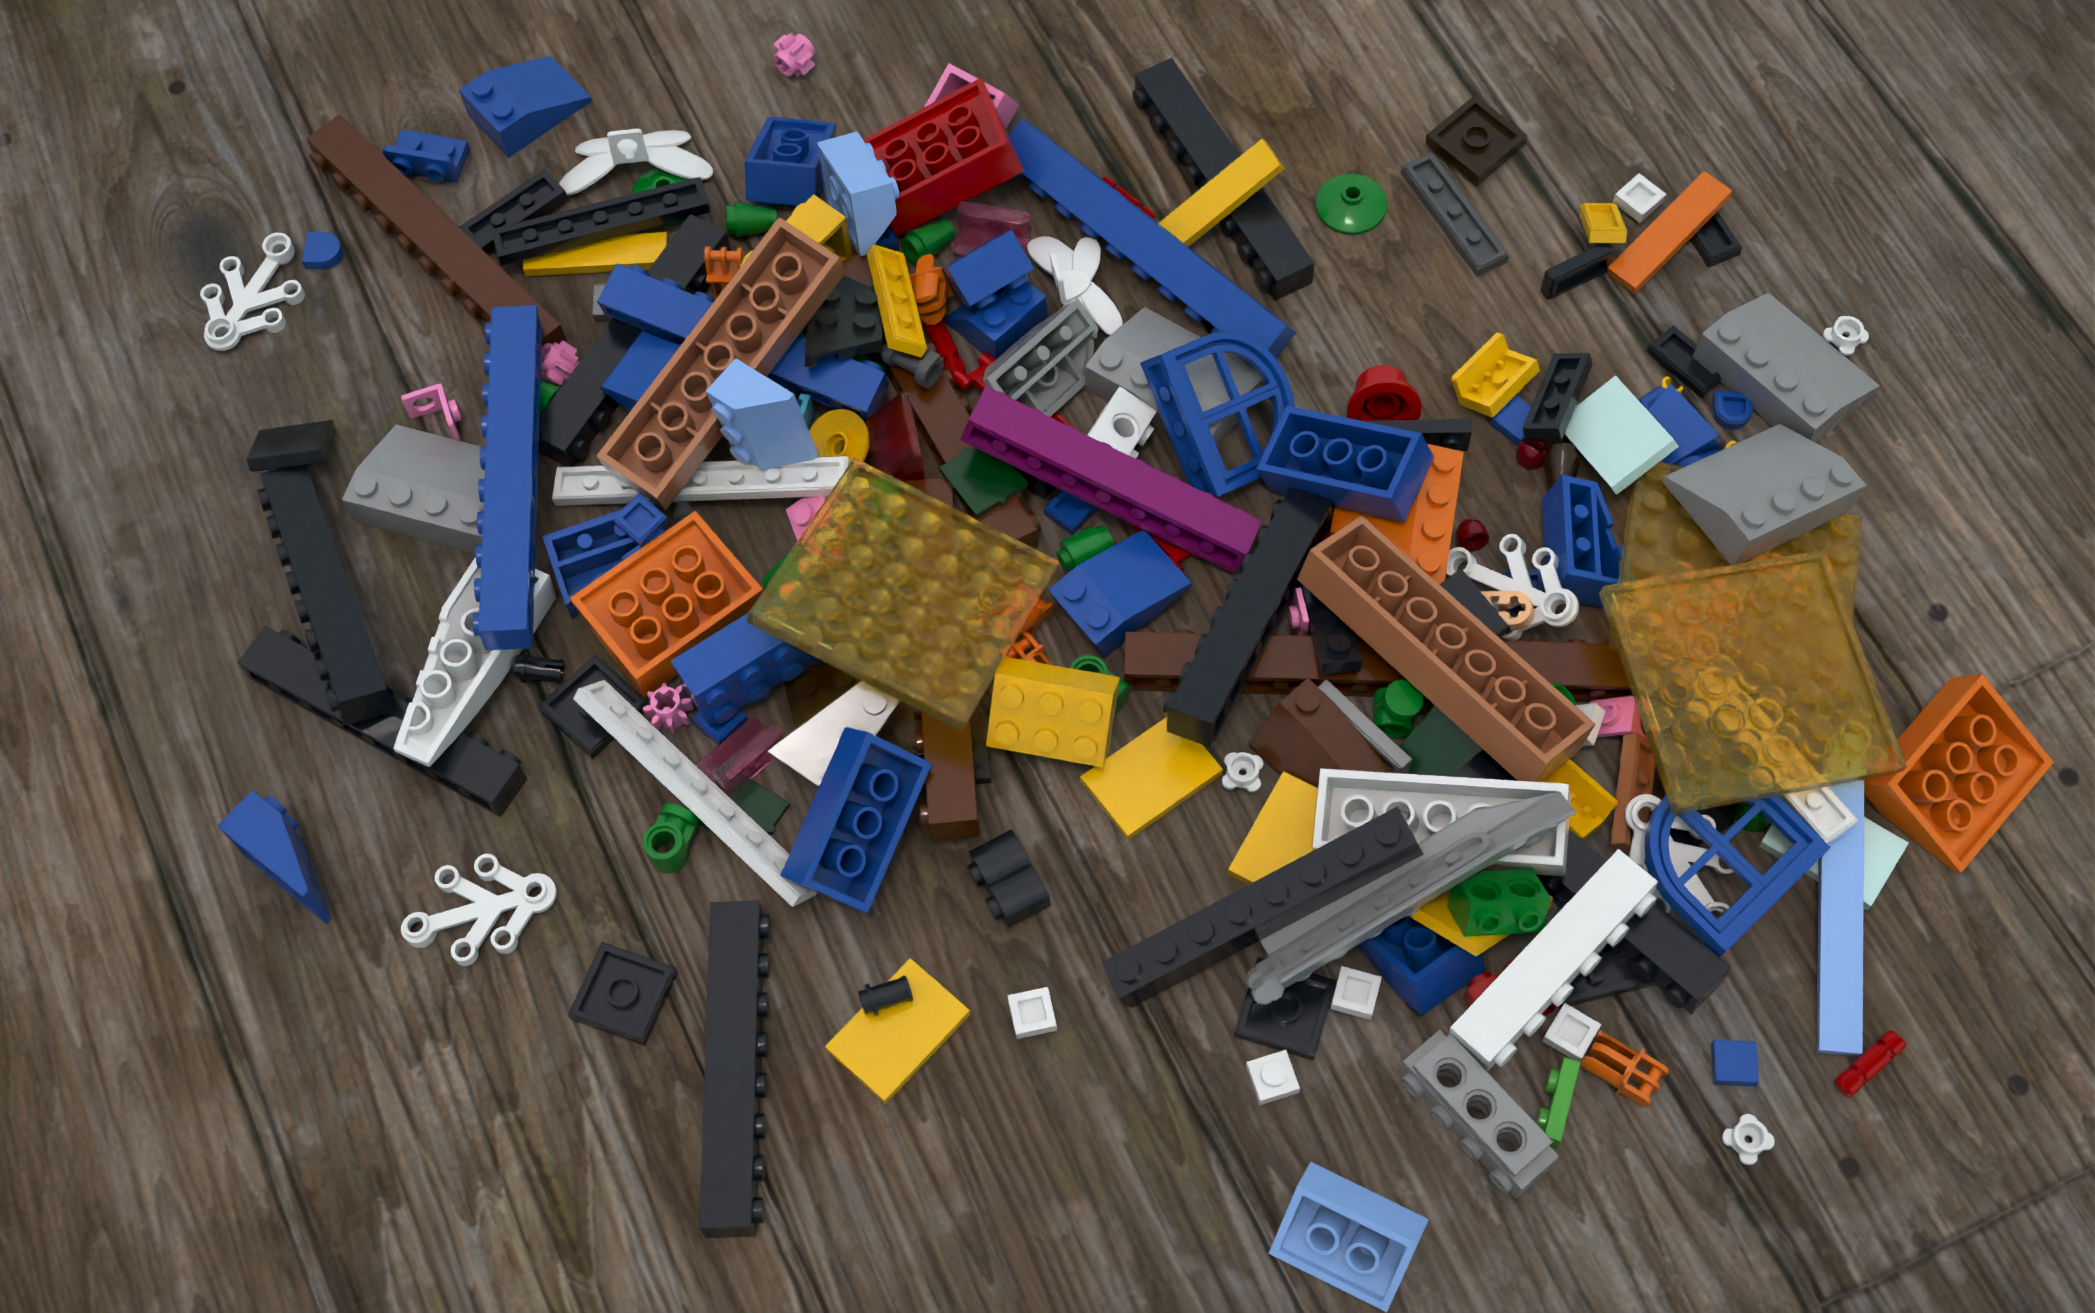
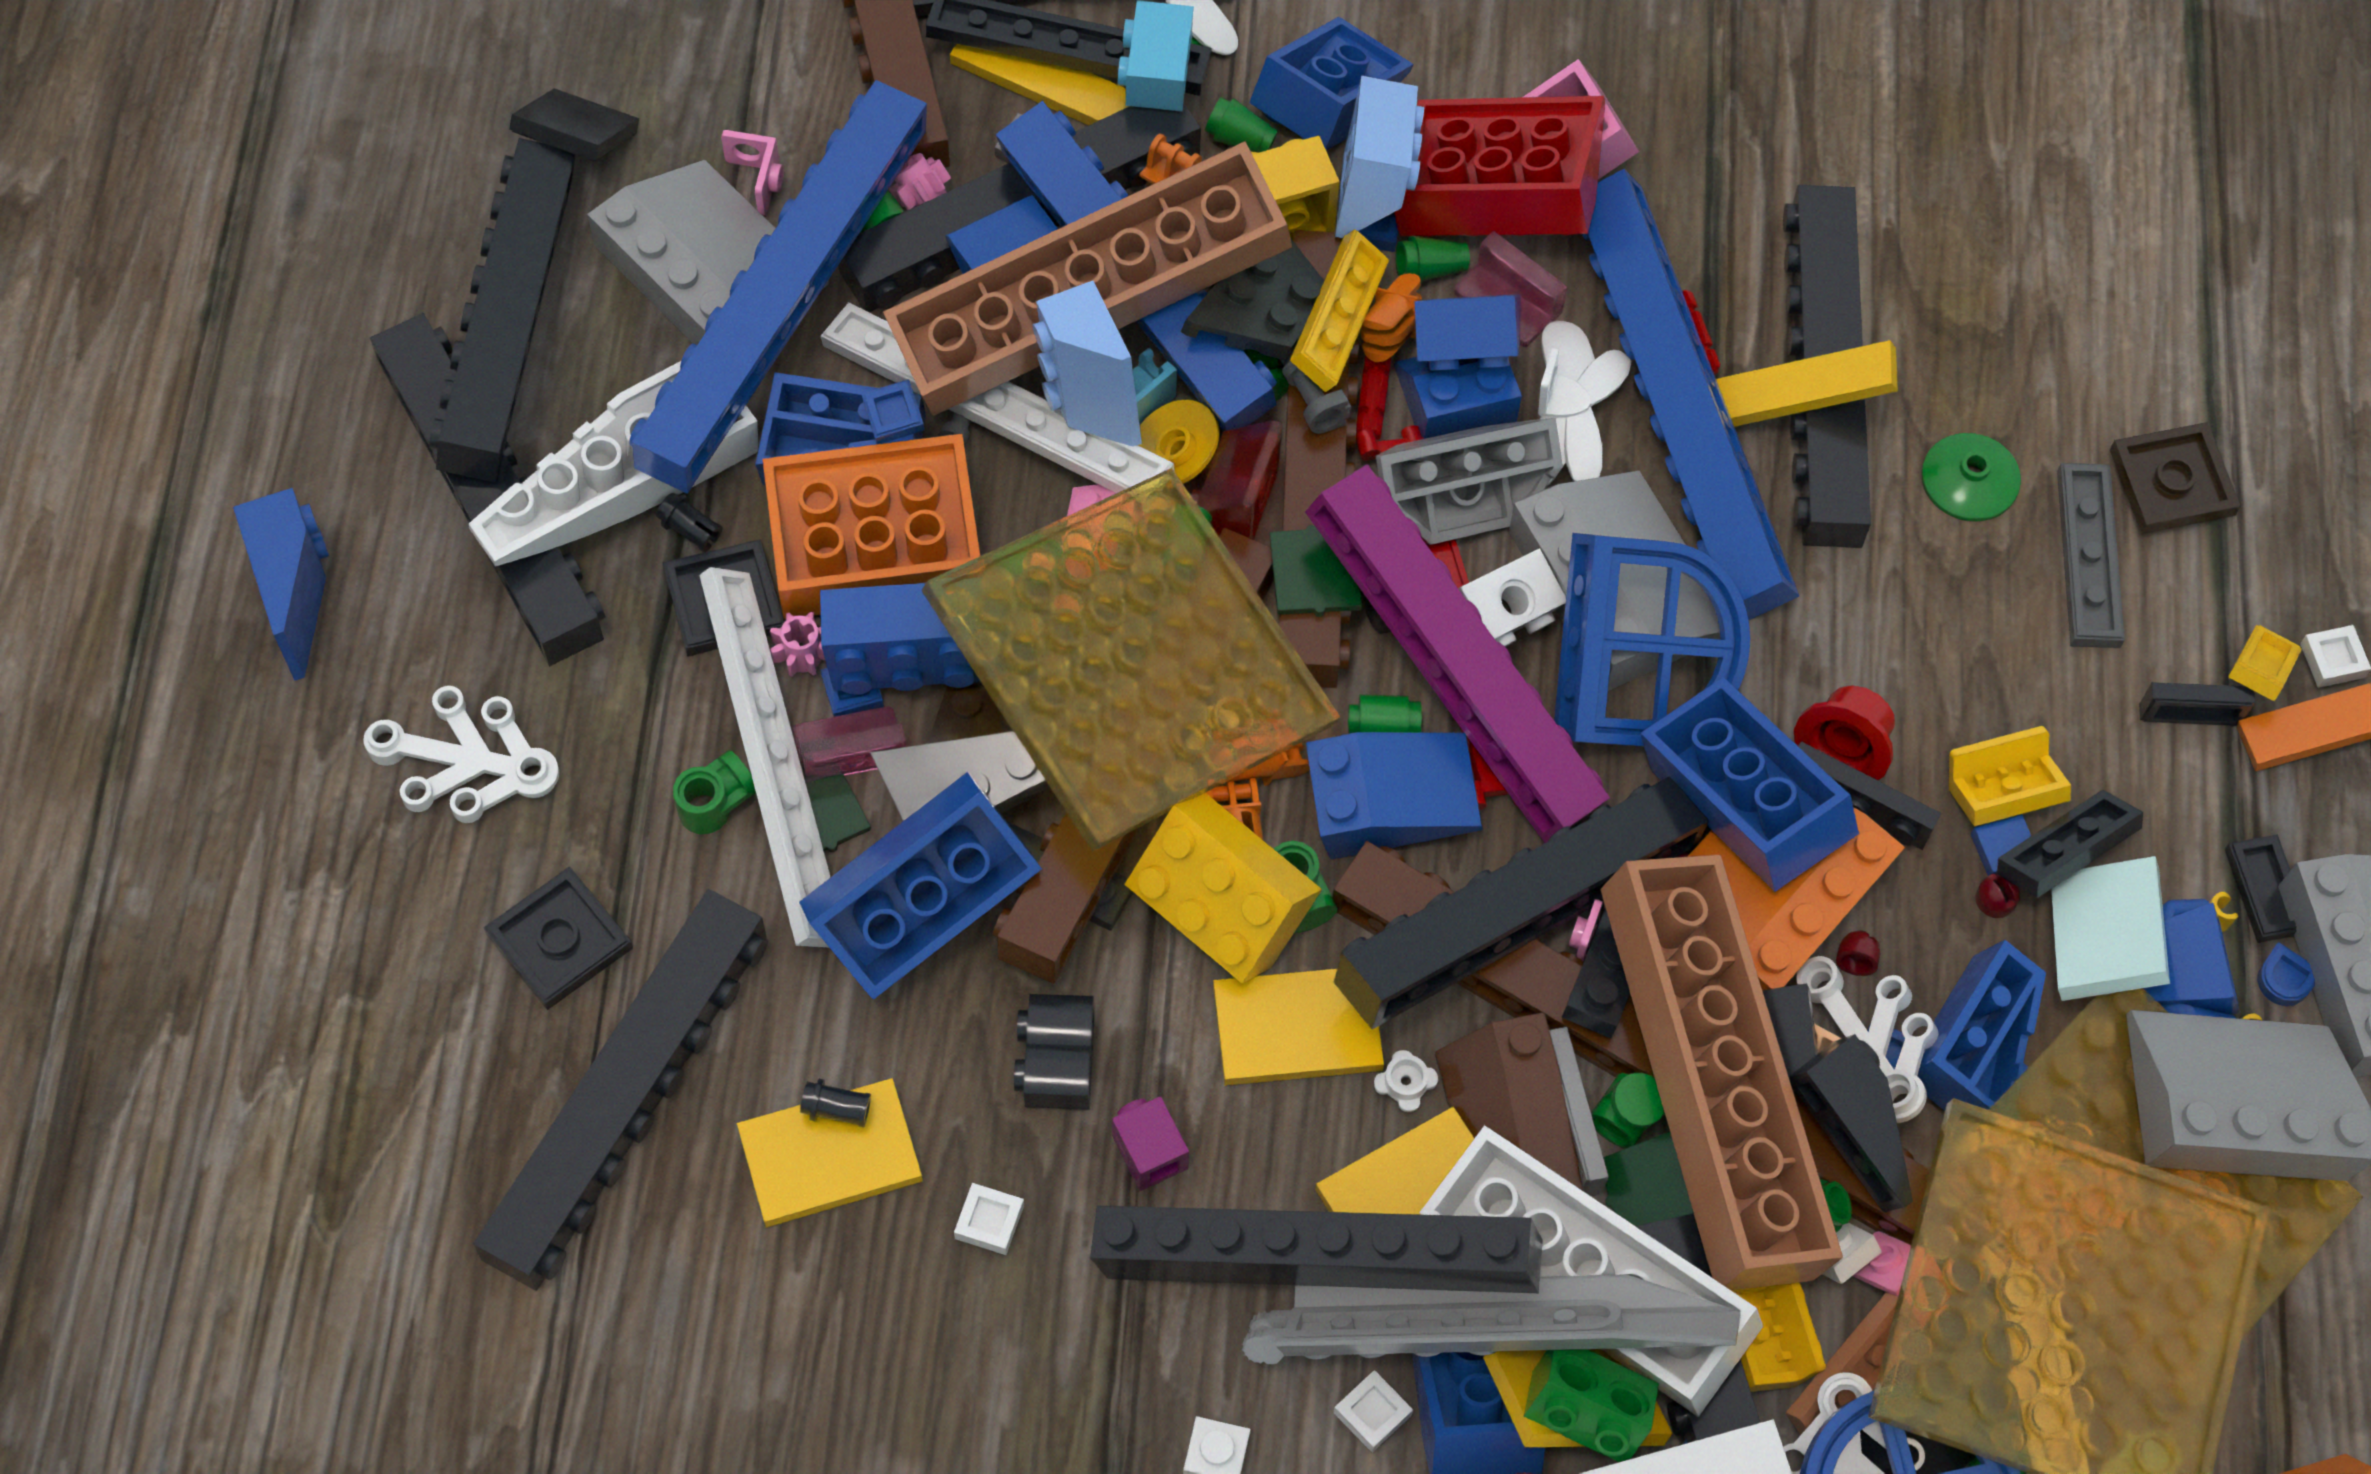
camera: 25 degrees right, 0 degrees up
blue tile [1044,490,1097,535] -> none
black tile [1234,957,1337,1061] -> none
dark brown cone [1542,443,1581,490] -> none
none -> magenta brick [1112,1096,1189,1191]
none -> medium azure brick [1118,1,1194,111]
none -> black slope [1789,1034,1913,1212]

